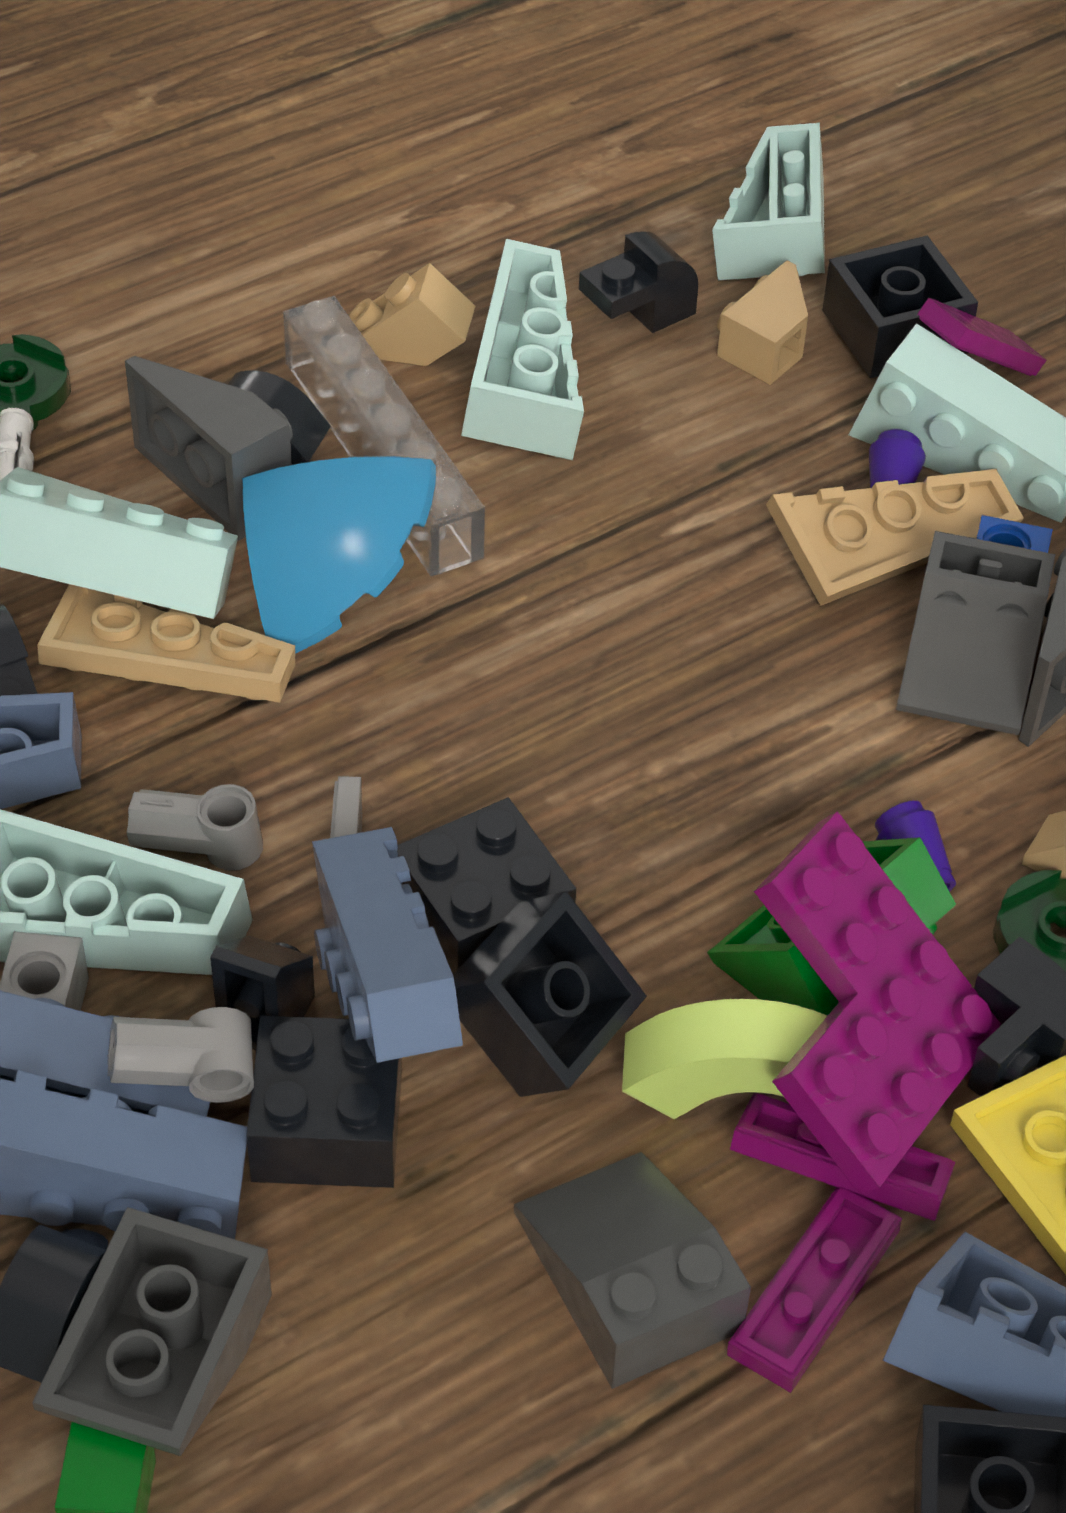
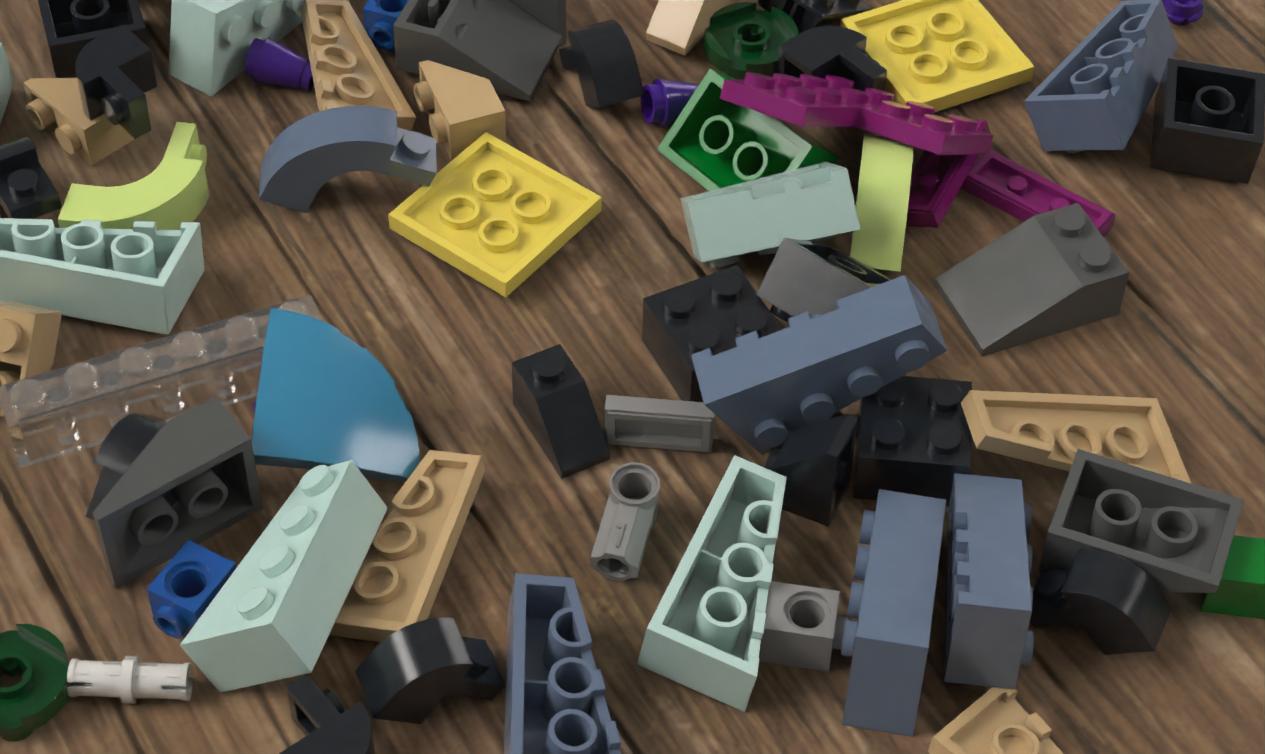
camera: 85 degrees left, 0 degrees up
light grey piece [107,1007,254,1103] -> none
none -> yellowish green arch [57,122,210,230]
none -> black brick [75,24,157,139]
none -> blue brick [147,540,237,638]
none -> sand blue arch [259,106,437,213]
none -> light yellow plate [388,132,602,298]
none -> tan slope [414,60,507,160]
none -> black slope [512,344,610,479]
none -> black brick [559,19,645,108]
none -> light aqua wedge [680,162,861,267]
none -> tan wing [961,390,1191,483]

